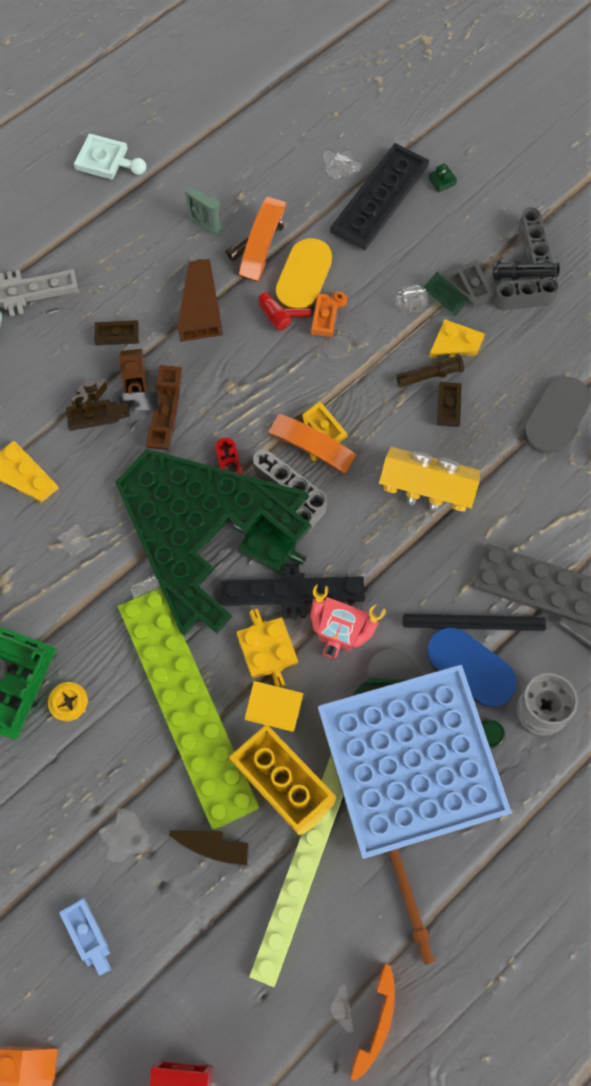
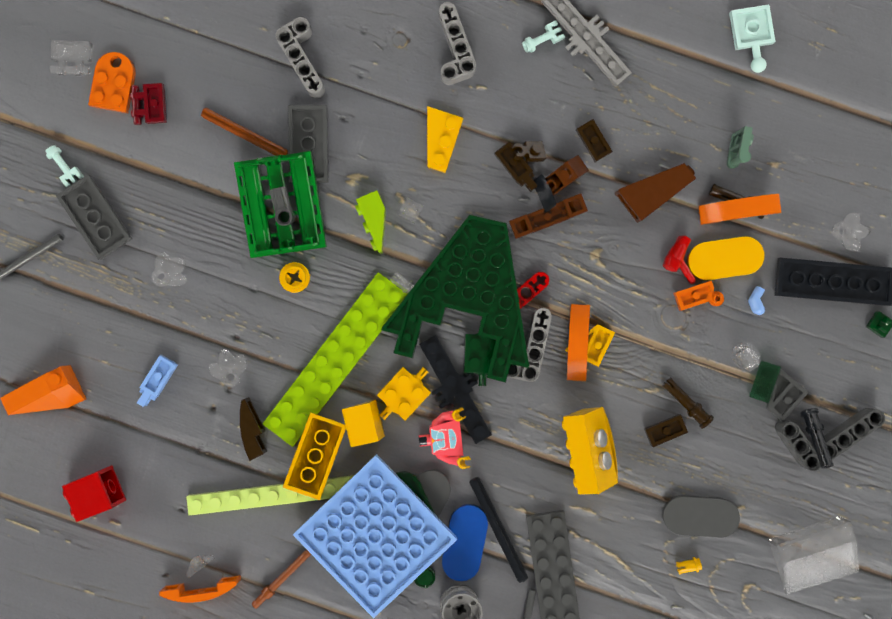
camera: 65 degrees right, 20 degrees up
yellow wing [429,319,485,358] -> none
none -> lime slope [355,190,386,254]
none -> light blue arm [748,286,765,315]

